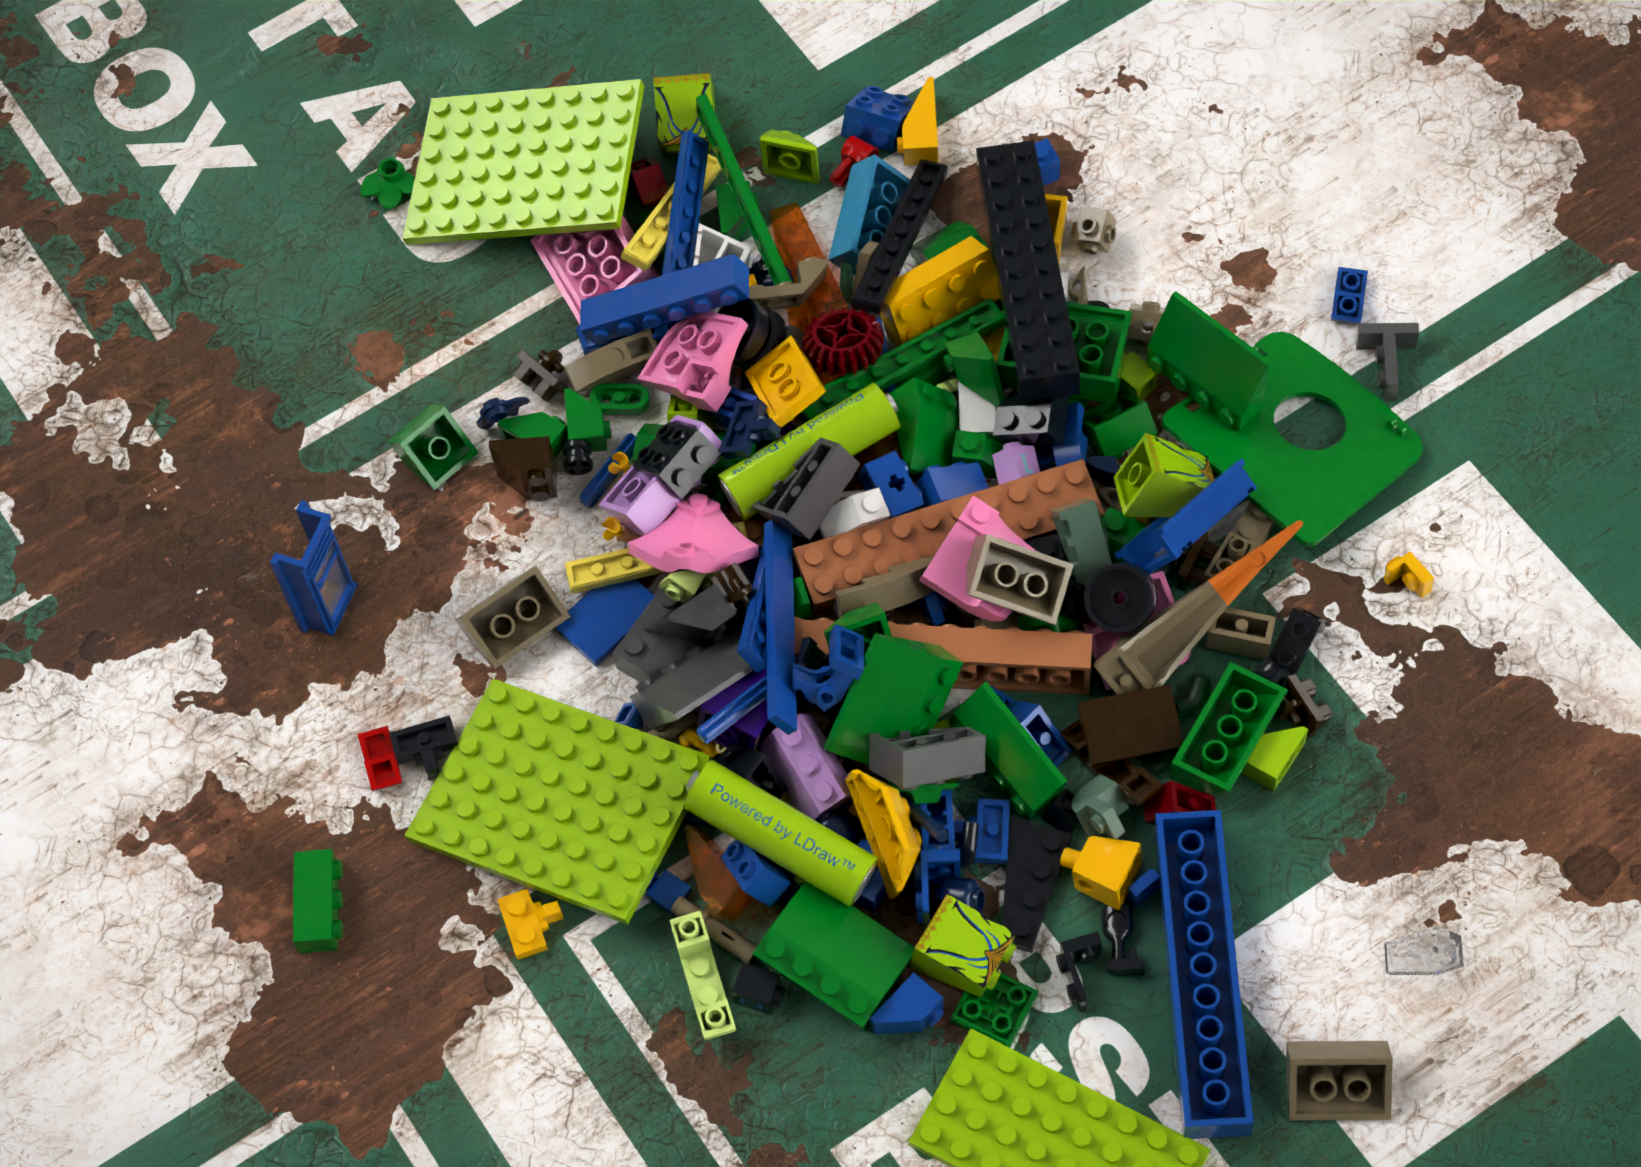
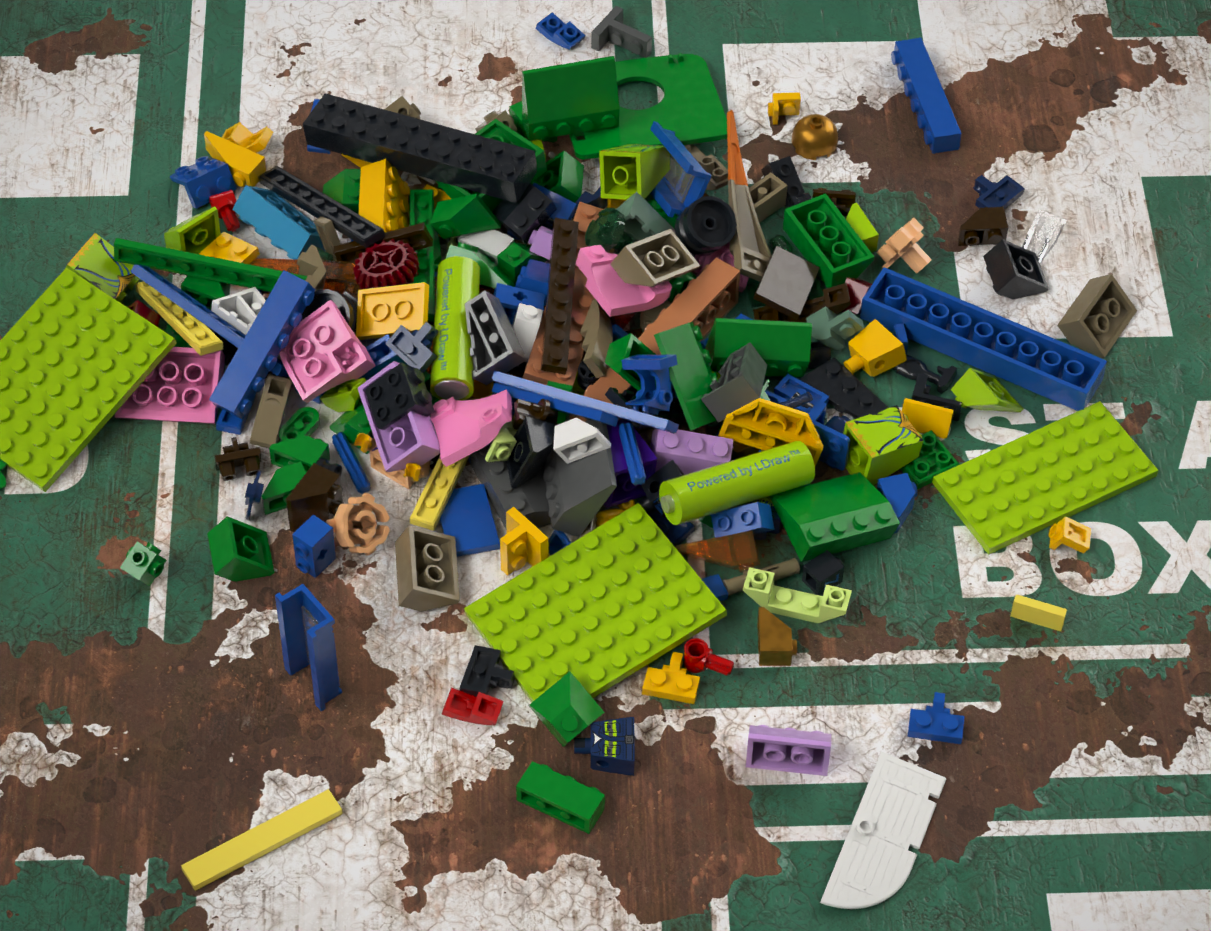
camera: 65 degrees left, 10 degrees down
none -> green brick [120,541,167,586]
none -> light yellow tile [181,789,343,891]
none -> yellow plate [199,232,260,284]
none -> yellow slope [222,122,274,153]
none -> blue brick [292,515,336,578]
none -> light nougat piece [326,493,390,555]
none -> dark brown plate [333,222,433,270]
none -> yellow bracket [500,507,549,576]
none -> green slope [528,671,605,747]
none -> dark brown plate [541,218,579,375]
none -> white slope [553,418,611,464]
none -> dark blue torso [574,717,635,776]
none -> clear green tile [585,208,633,252]
none -> red axle [683,638,734,676]
none -> lavender slope [746,725,831,776]
none -> pearl gold slope [757,607,797,666]
none -> pearl gold cylinder [791,114,838,160]
none -> light nougat piece [876,218,932,274]
none -> blue brick [891,38,962,154]
none -> yellow slope [902,398,954,439]
none -> lime slope [950,368,1024,412]
none -> dark brown slope [958,207,1008,246]
none -> dark blue hinge [973,175,1025,209]
none -> black slope [983,239,1049,299]

